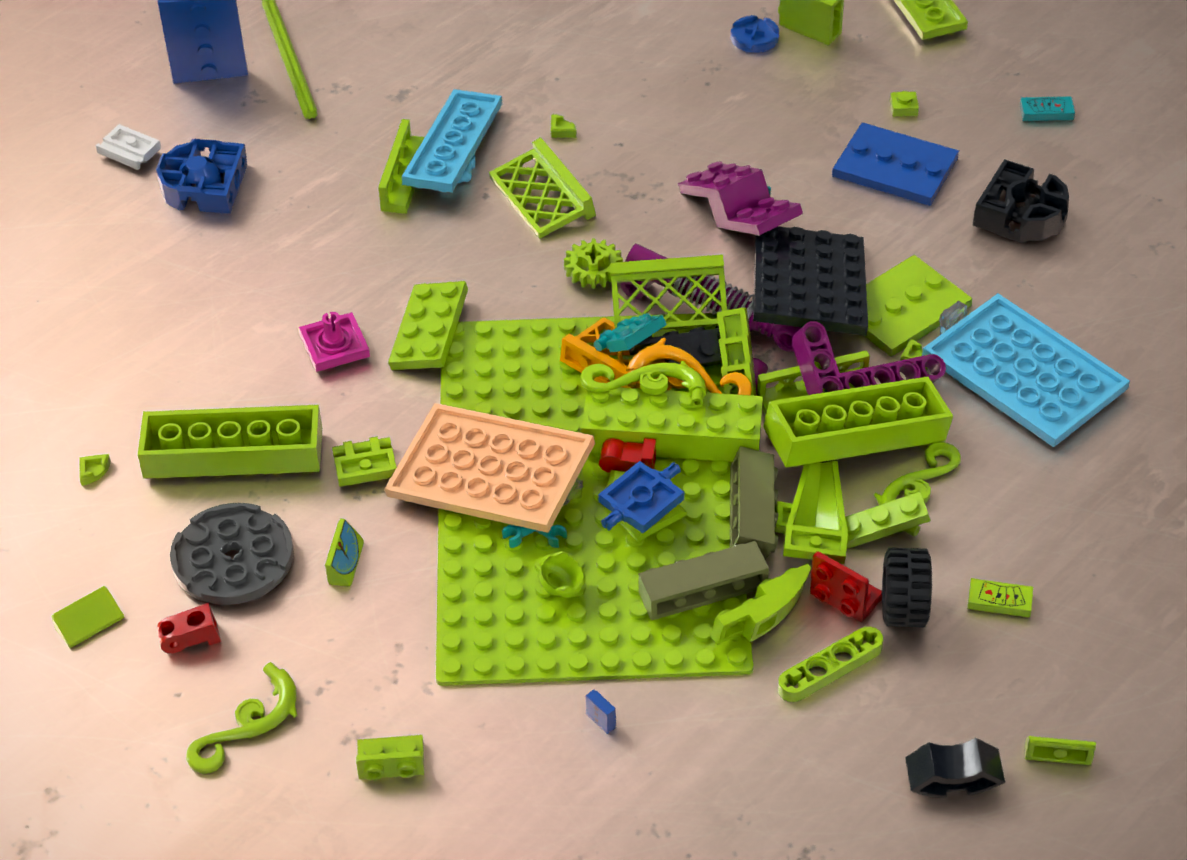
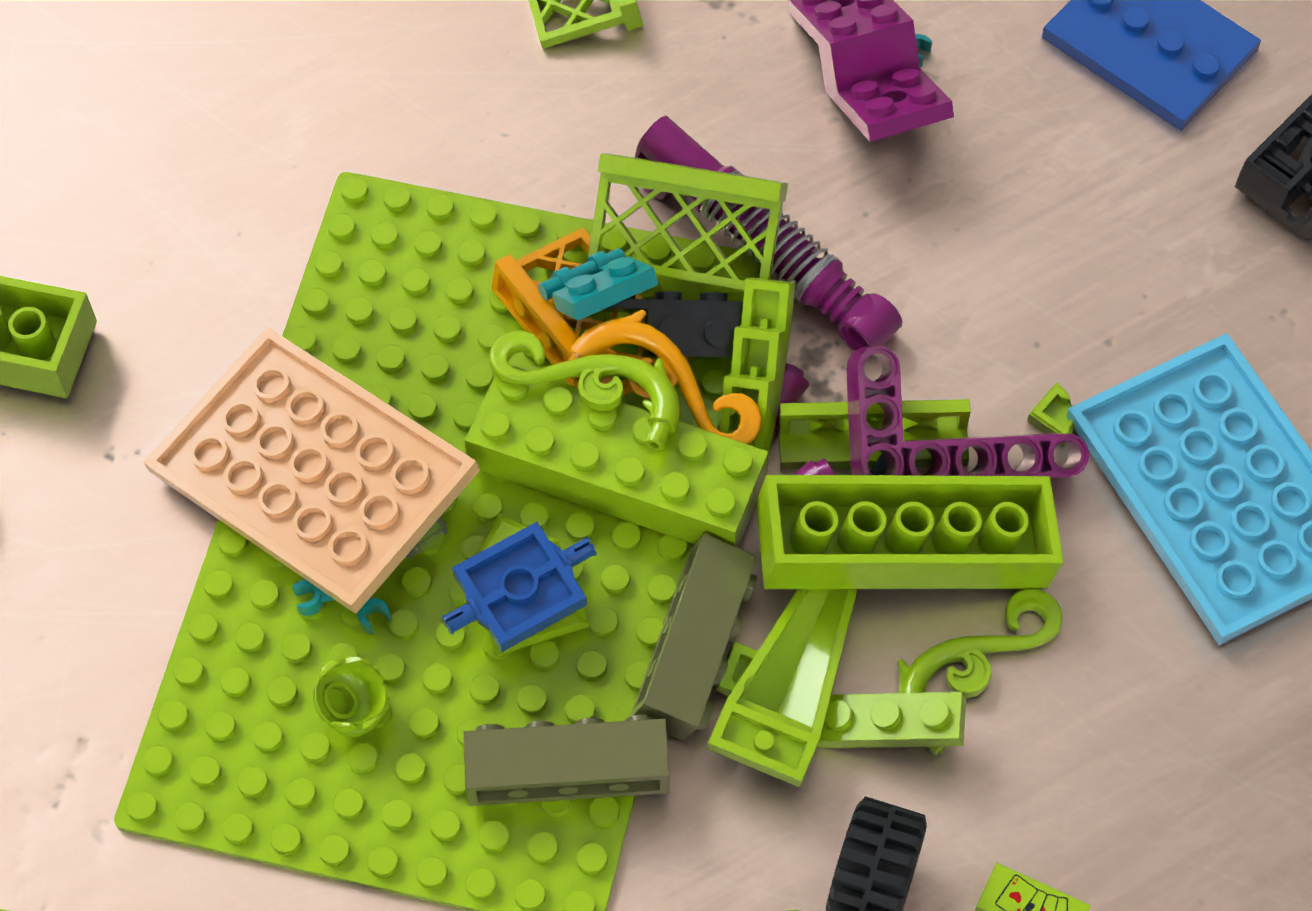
camera: 15 degrees right, 15 degrees up
dark pink plate [299,311,370,372] -> none
slope [325,518,364,587] -> none
lime plate [332,436,397,487] -> none
lime plate [388,281,468,370] -> none
lime gear [564,239,623,289] -> none
red leg [599,438,656,473] -> none
lime slope [710,563,811,645] -> none
black plate [753,226,868,336] -> none
red bracket [810,551,882,623] -> none
lime plate [865,255,973,357] -> none
clear plate [939,301,967,335] -> none

